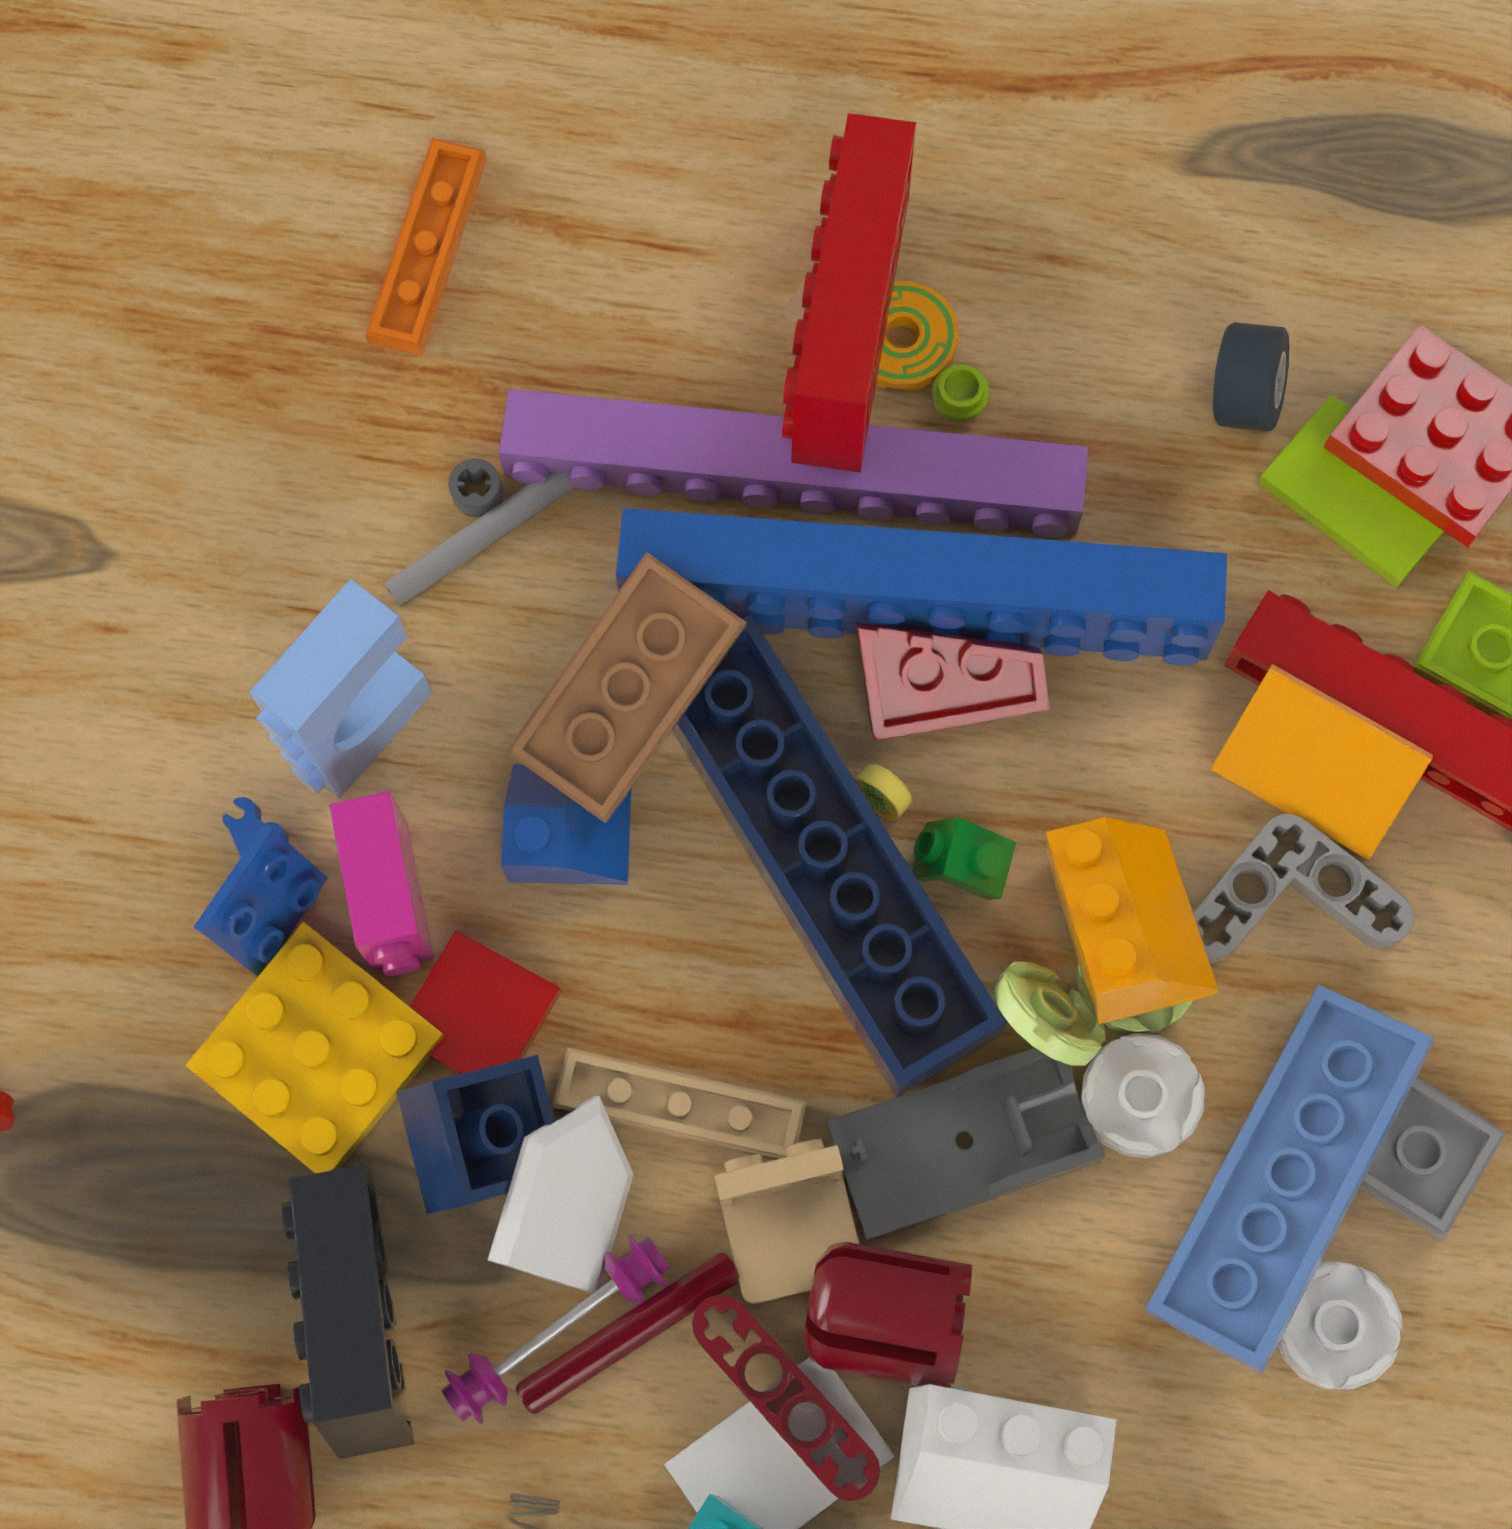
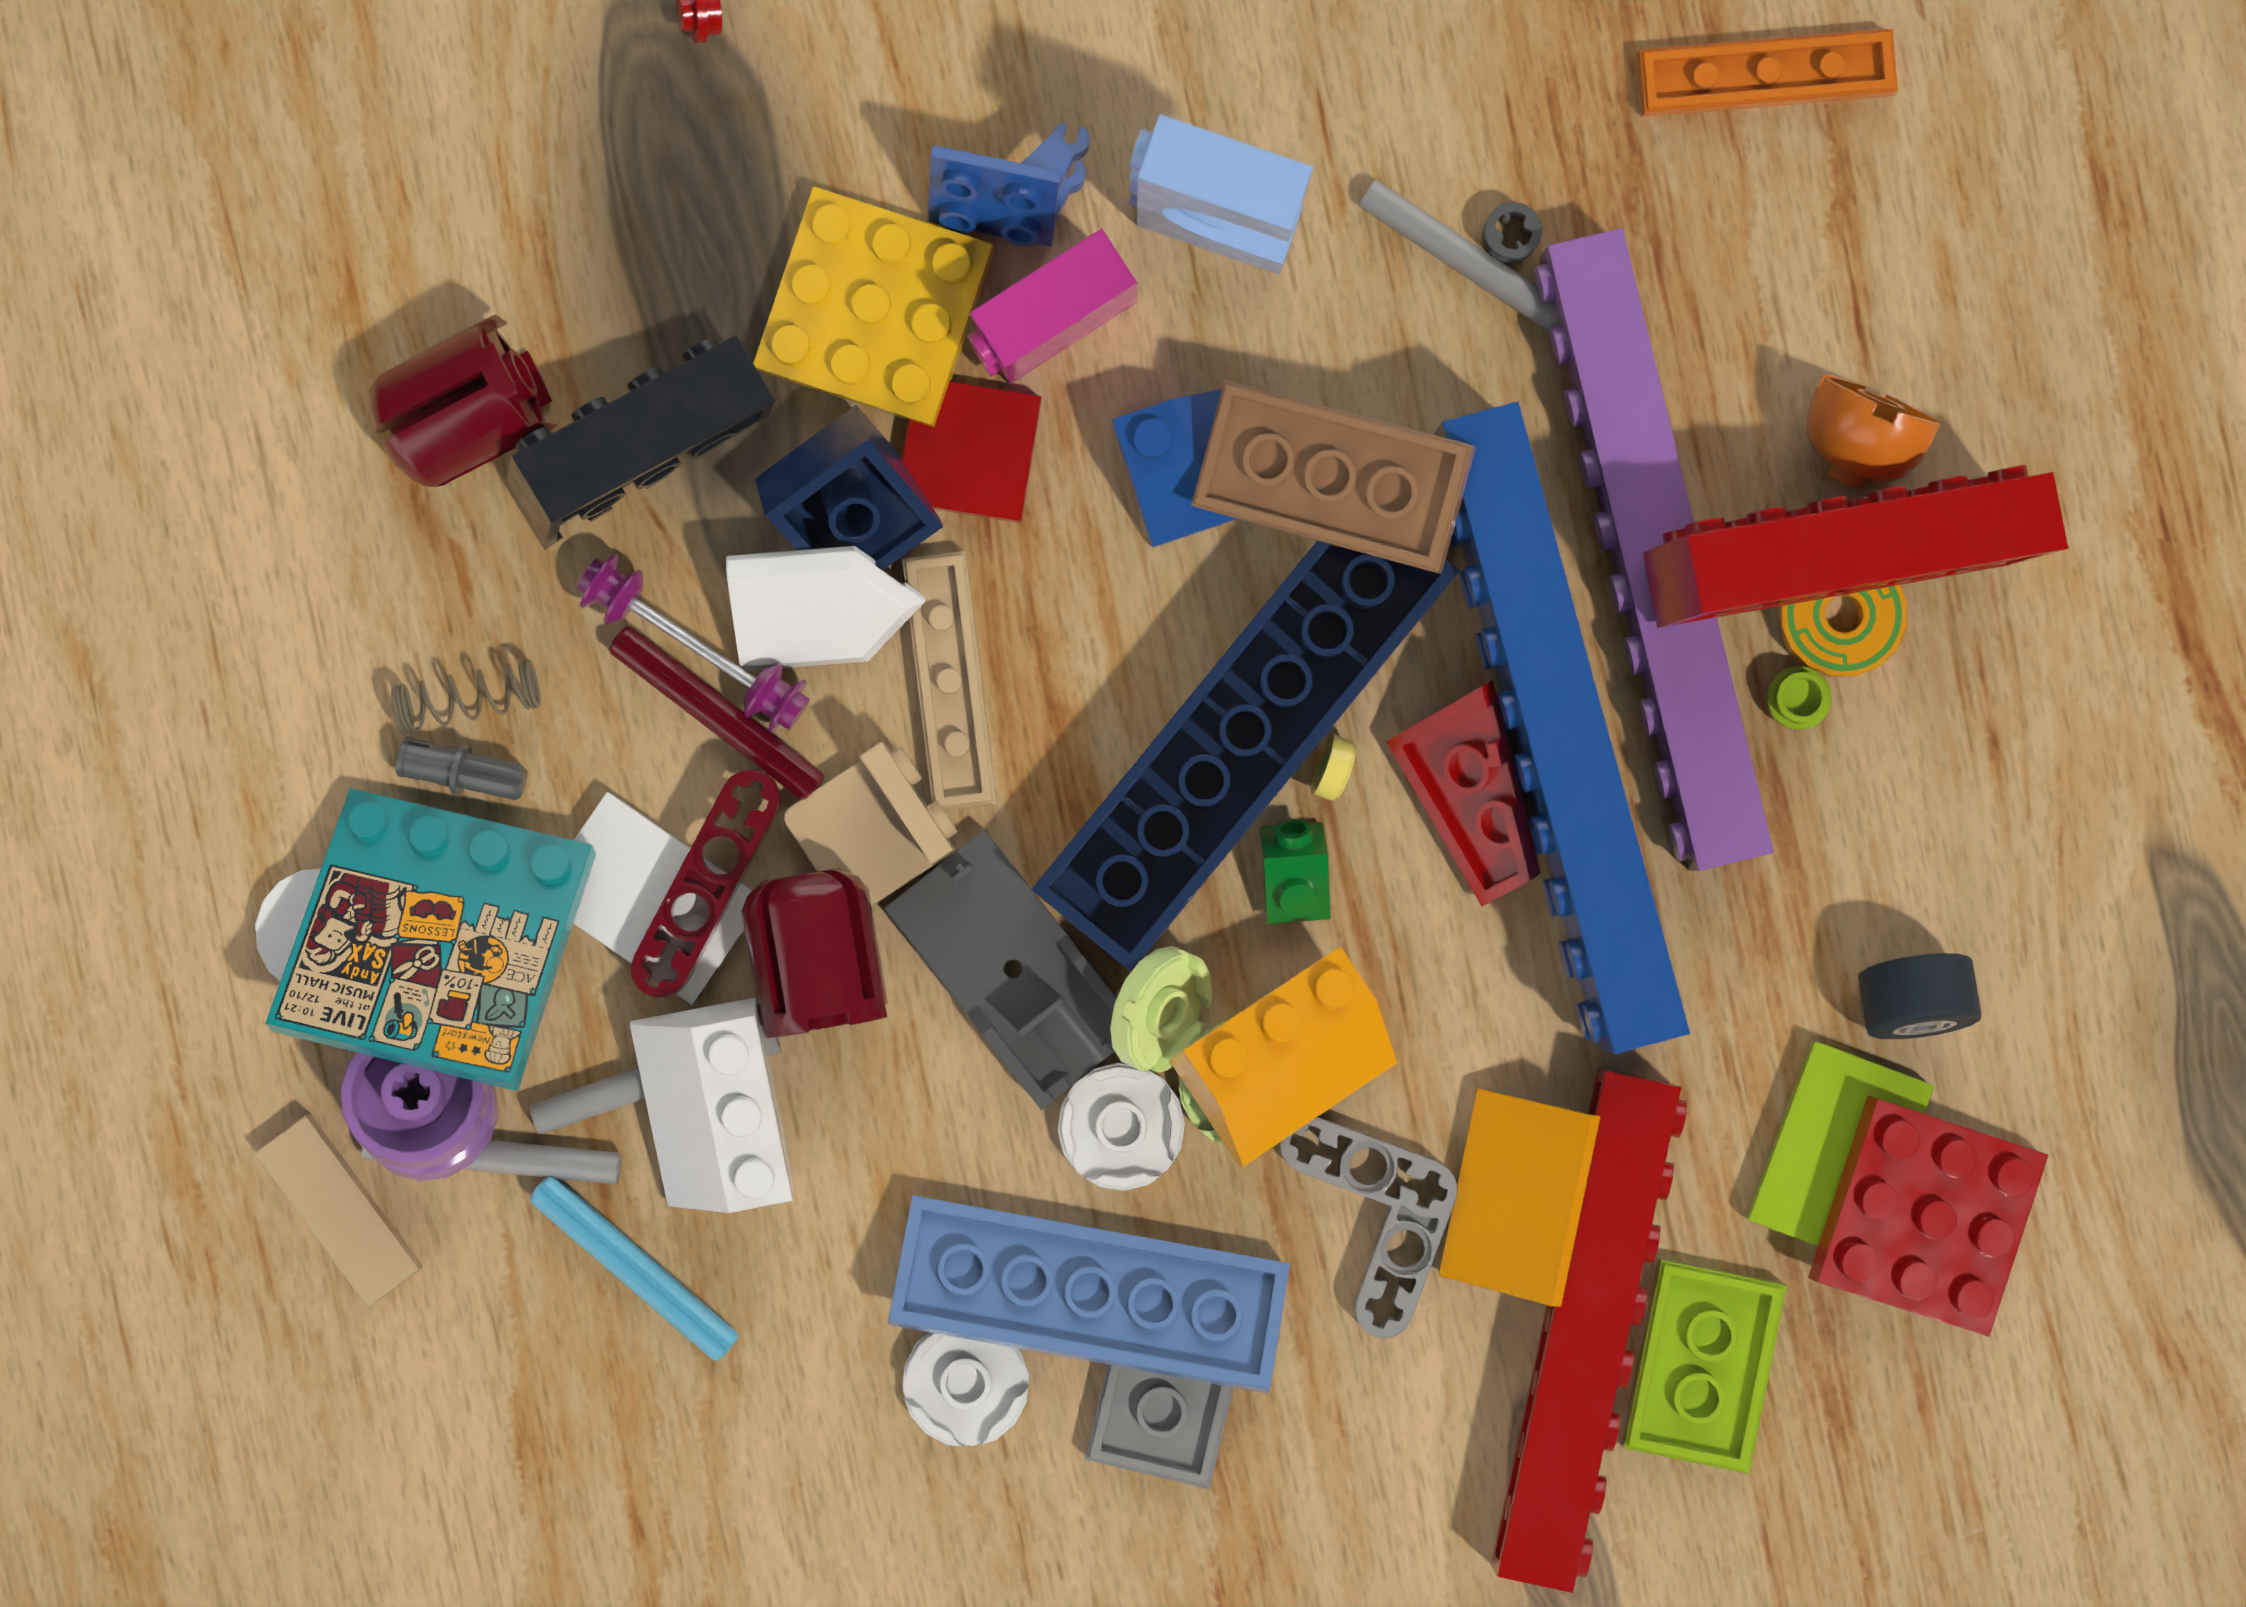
camera: 70 degrees right, 15 degrees up
none -> orange cylinder [1806,374,1940,489]

